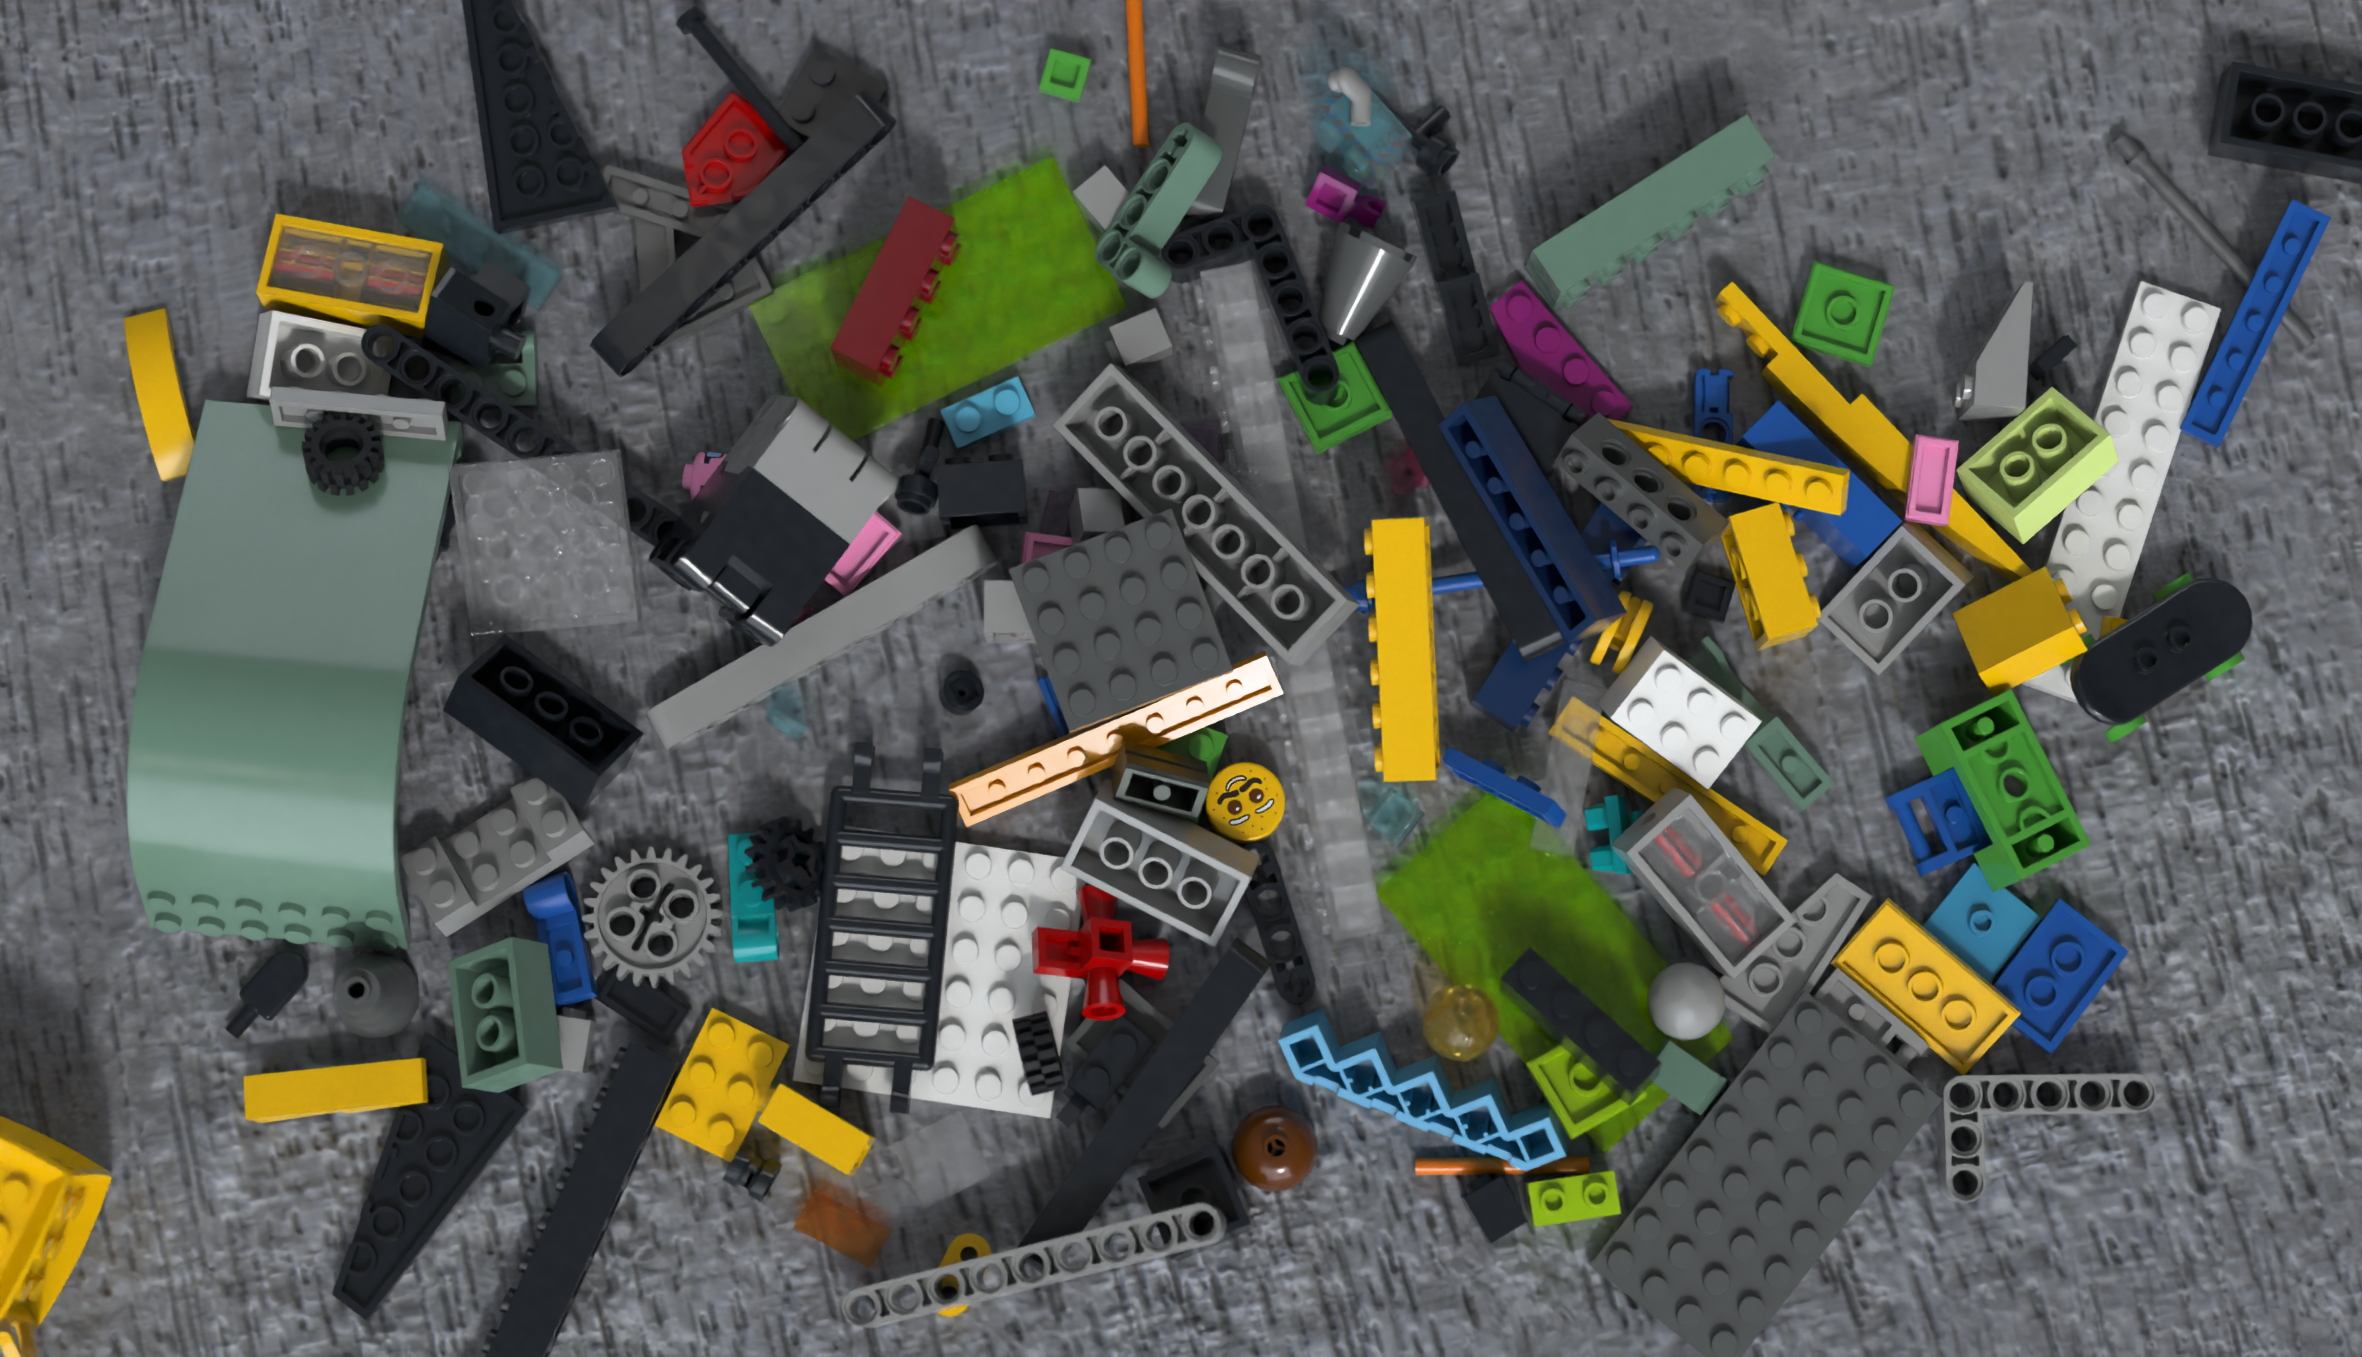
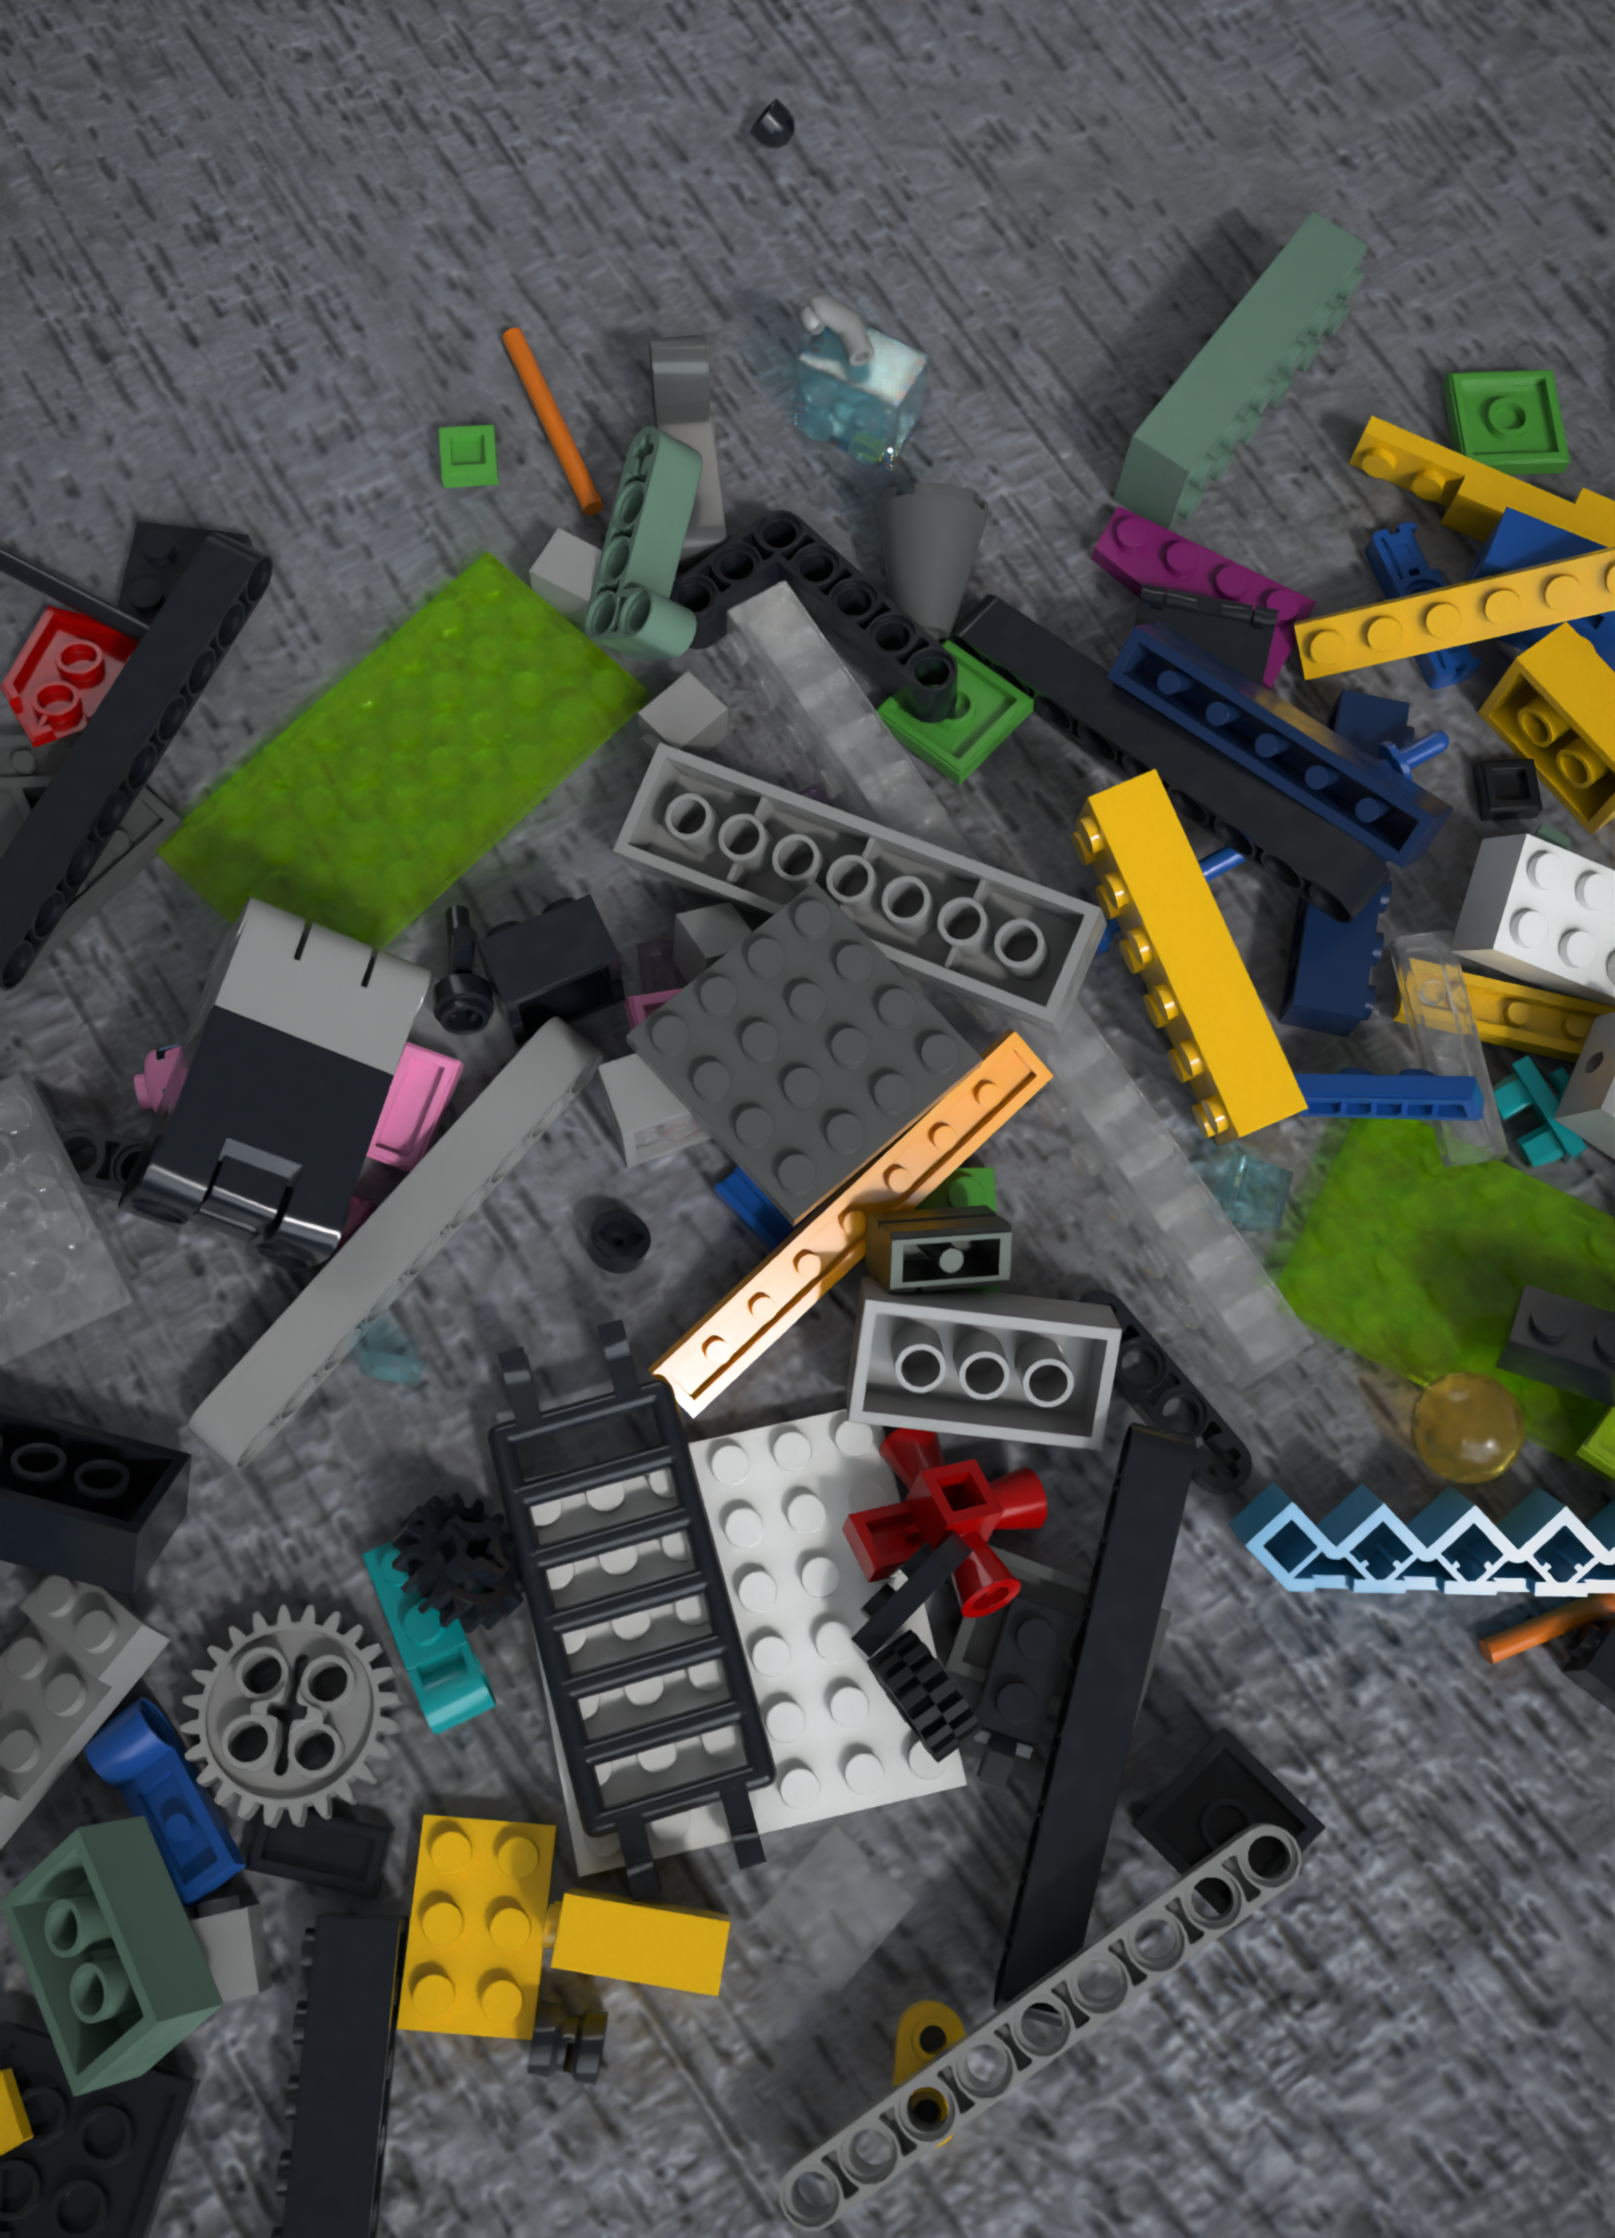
camera: 25 degrees left, 10 degrees down
clear orange plate [794,1189,892,1269] -> none
dark red brick [830,196,962,387] -> none
medium azure plate [940,376,1036,451] -> none
yellow head [1205,762,1285,844] -> none
reddish brown cylinder [1232,1105,1318,1191] -> none
magenta plate [1305,165,1387,228] -> none
black piece [1371,99,1459,178] -> none
clear pink plate [1383,449,1430,497] -> none
black slope [1410,190,1500,366] -> none
dark grey brick [1554,412,1729,572] -> none
yellow head [1589,590,1654,675] -> none
none -> black plate [851,1532,973,1658]

